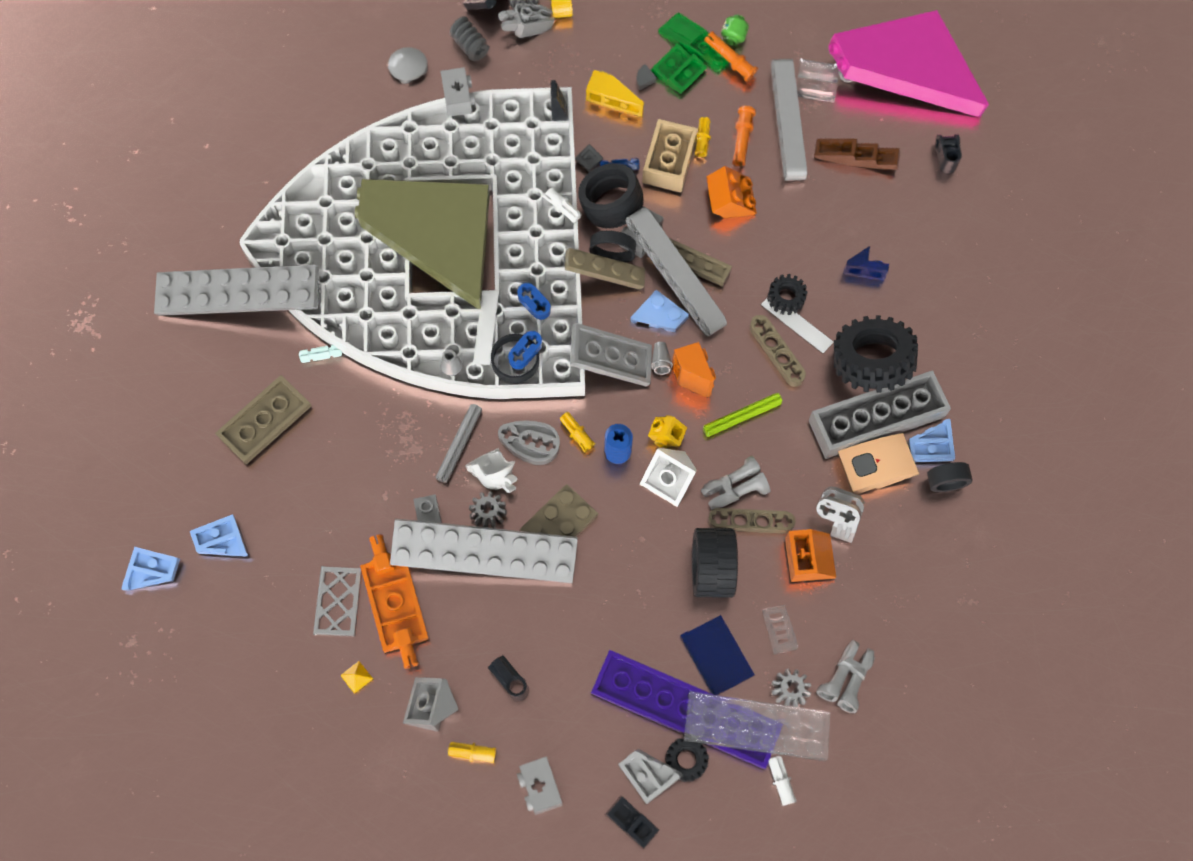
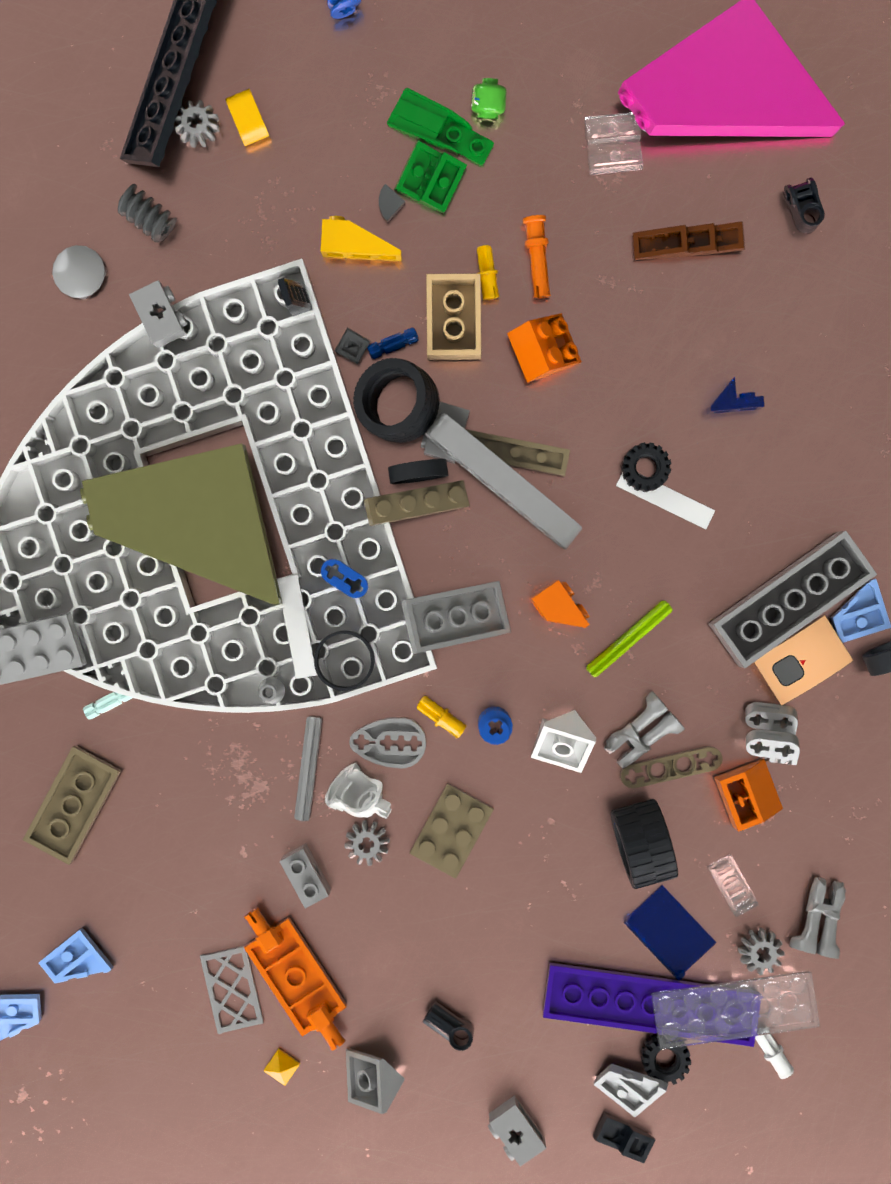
camera: 15 degrees left, 20 degrees up
plate [390,518,578,583] -> none
yellow axle [448,742,496,763] -> none
light grey hinge [498,3,555,38] -> none
blue beam [508,331,542,369] -> none
white axle [544,188,581,222] -> none
light blue wing [630,290,689,332] -> none
yellow brick [648,415,687,448] -> none
light grey cone [651,342,673,375] -> none
orange pin [705,31,758,82] -> none
dark tan beam [750,315,806,387] -> none
light grey beam [771,59,807,181] -> none
black tyre [834,315,918,393] -> none

